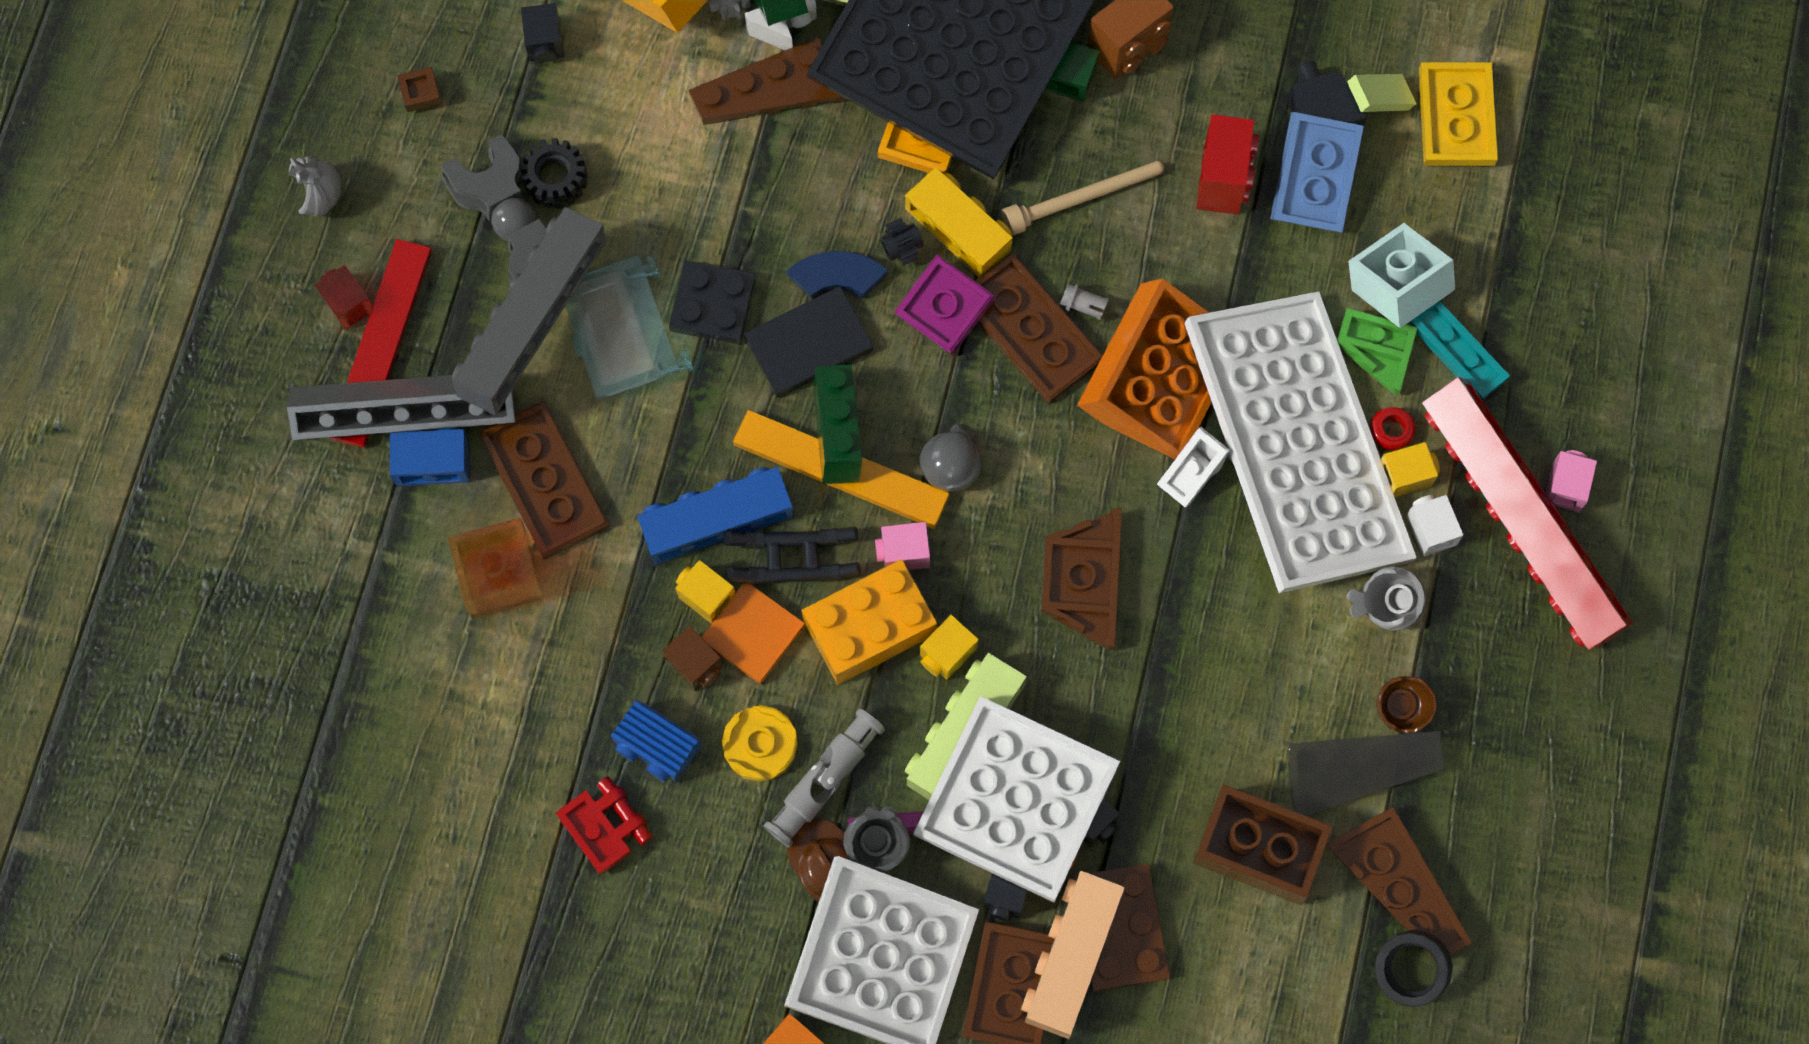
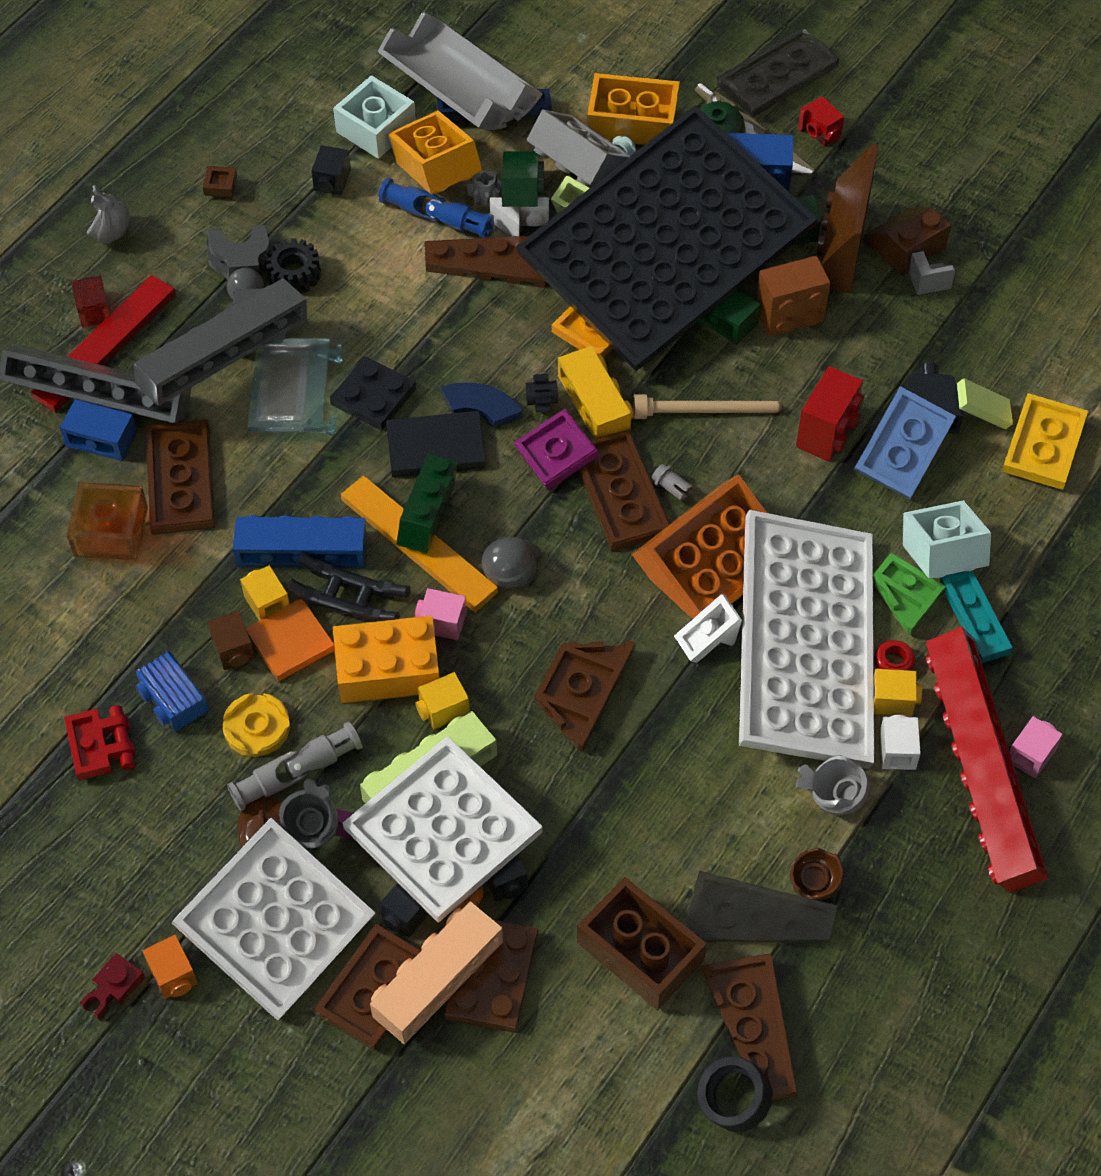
camera: 20 degrees right, 15 degrees down
none -> blue piece [378,178,494,238]

